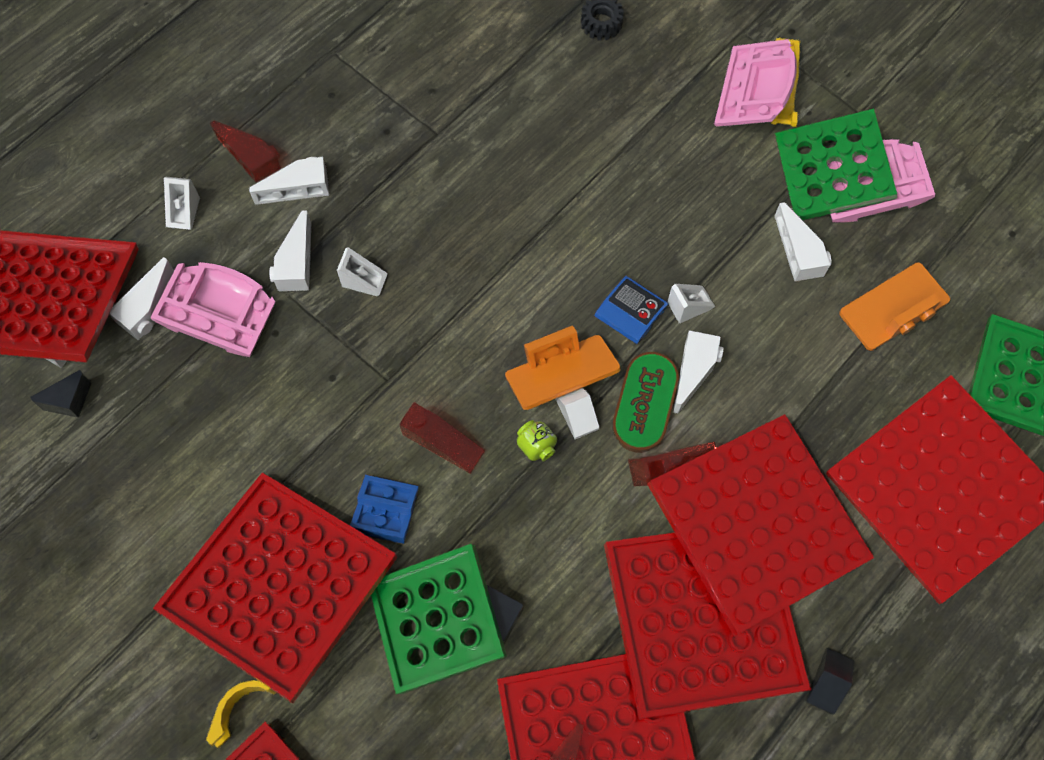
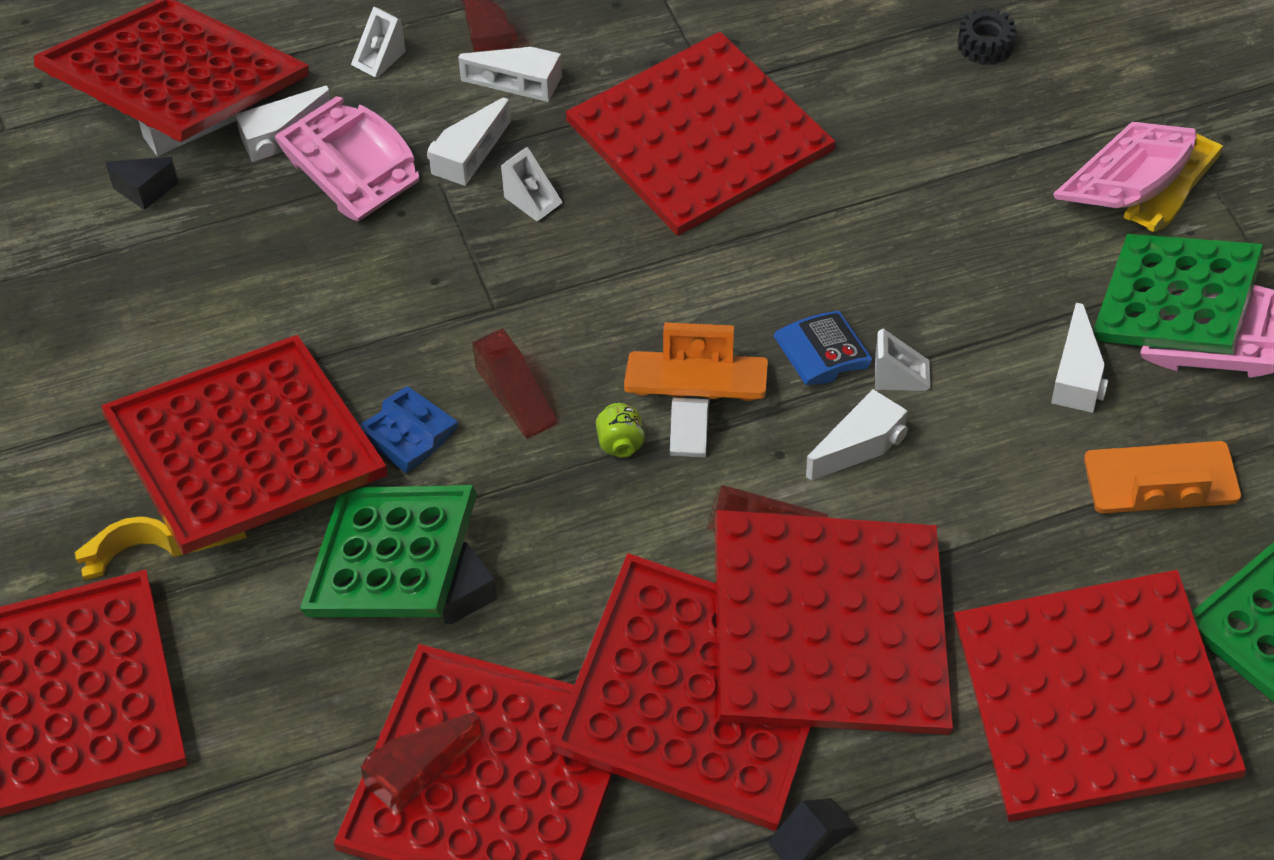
camera: 30 degrees right, 15 degrees down
green tile [612,352,679,453] -> none
none -> red plate [566,32,835,236]

